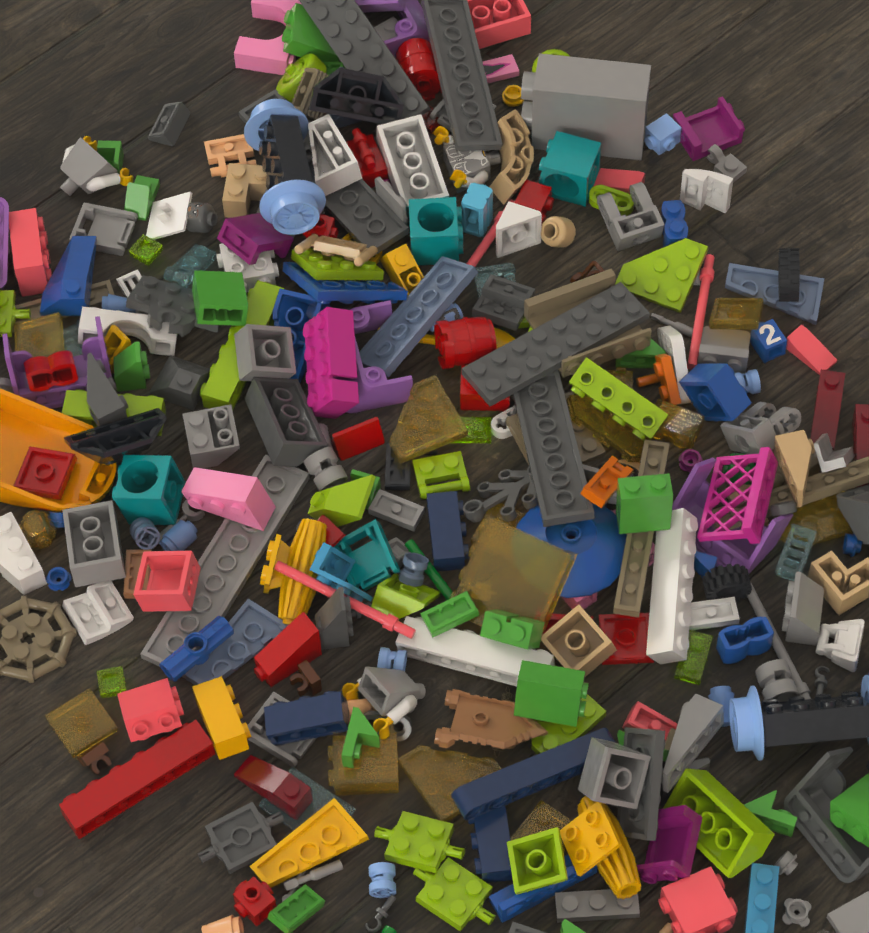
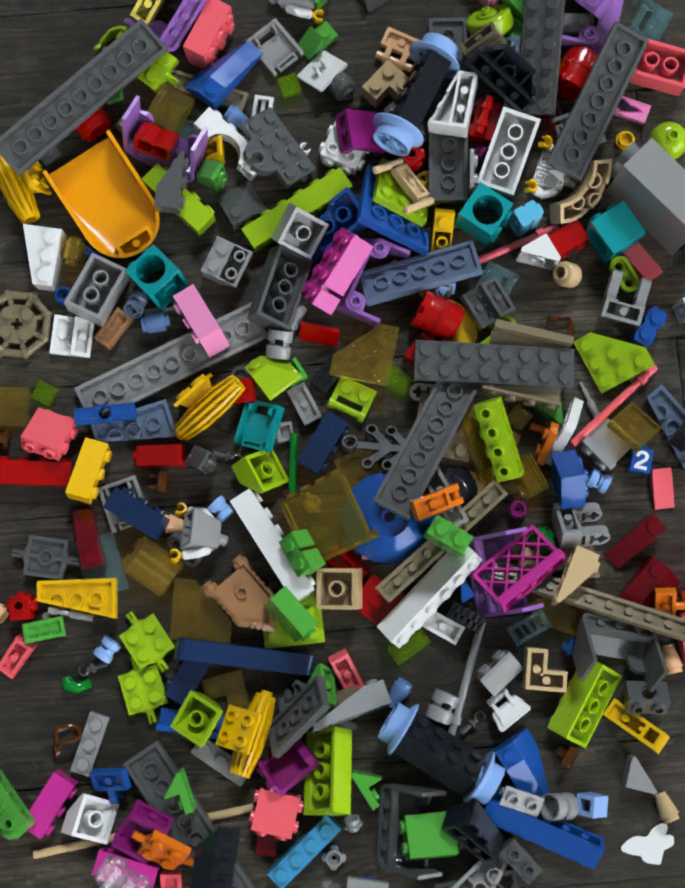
camera: 35 degrees right, 25 degrees up
red tile [13,446,77,500] -> none
black wedge [64,408,166,465] -> none
coral piece [133,551,201,612] -> none
clear light blue plate [164,244,216,288] -> none
bright green brick [192,270,248,326] -> none
coral bar [274,561,416,639] -> none
dark azure bracket [309,542,373,602] -> none
bright green slope [341,707,380,768] -> none
sand blue wheel [398,552,429,587] -> none
bright green plate [420,591,479,638] -> none
light grey slope [578,737,651,809] -> none
blue brick [716,617,774,664] -> none
dark grey tile [770,501,797,516] -> none
light grey panel [814,433,855,473] -> none

